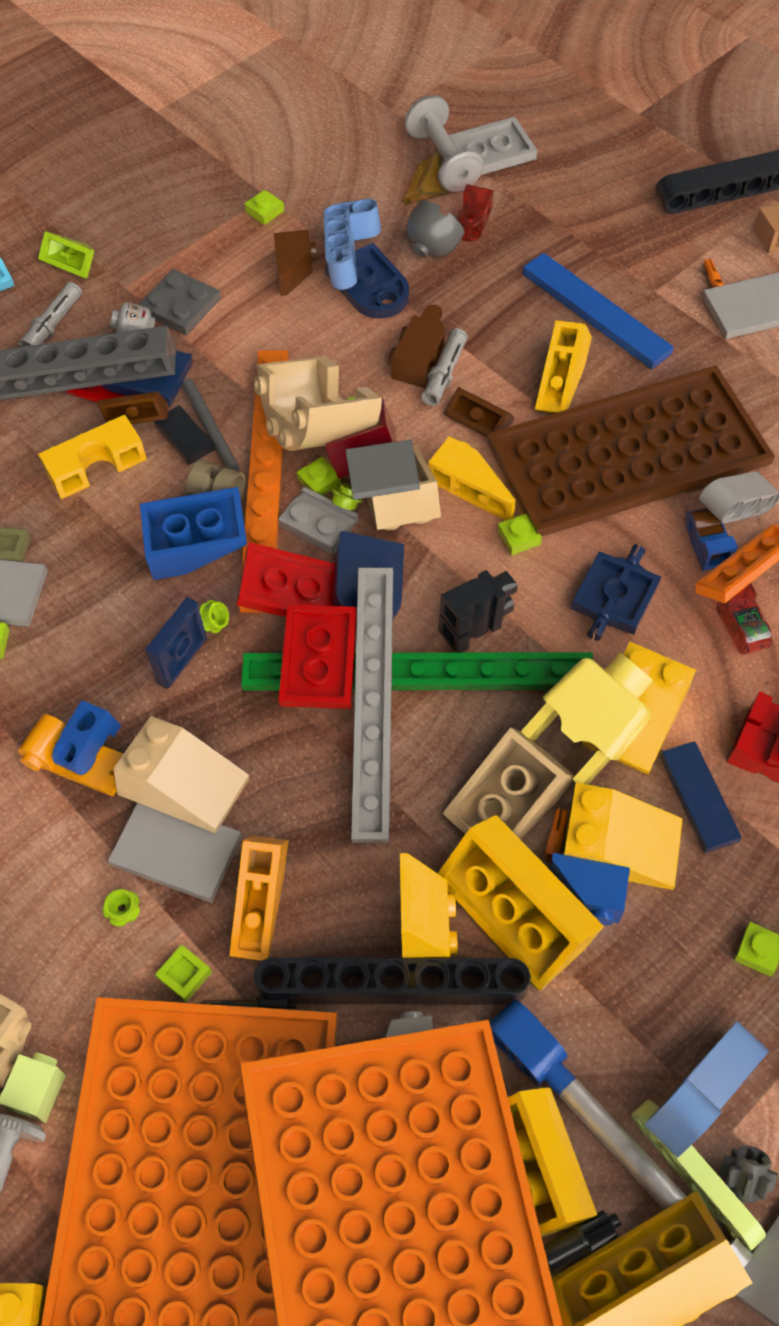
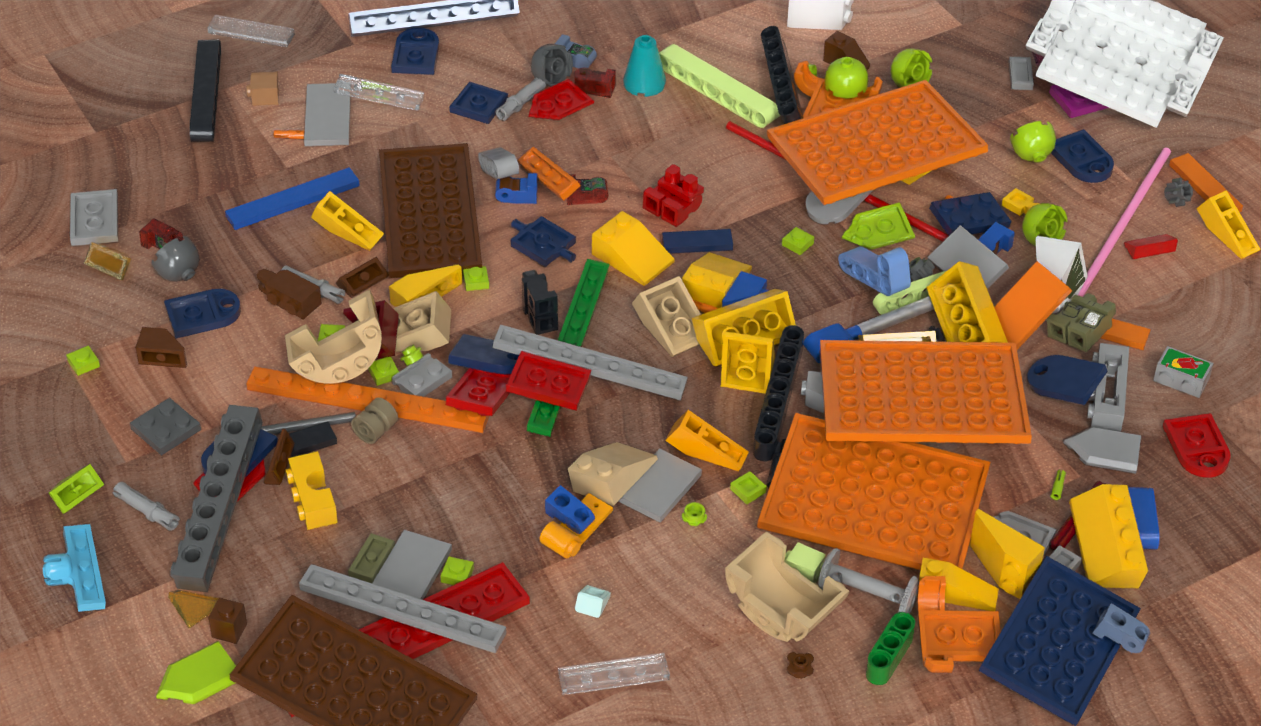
camera: 80 degrees left, 15 degrees down
light grey head [110,302,155,333] -> none
blue slope [140,487,247,580] -> none
dark blue tile [145,597,207,689] -> none
lime plate [199,600,229,633] -> none
medium blue beam [324,199,382,290] -> none
dark grey slope [346,439,420,500] -> none
light grey hose [405,95,484,192] -> none
light yellow piece [521,652,654,784] -> none

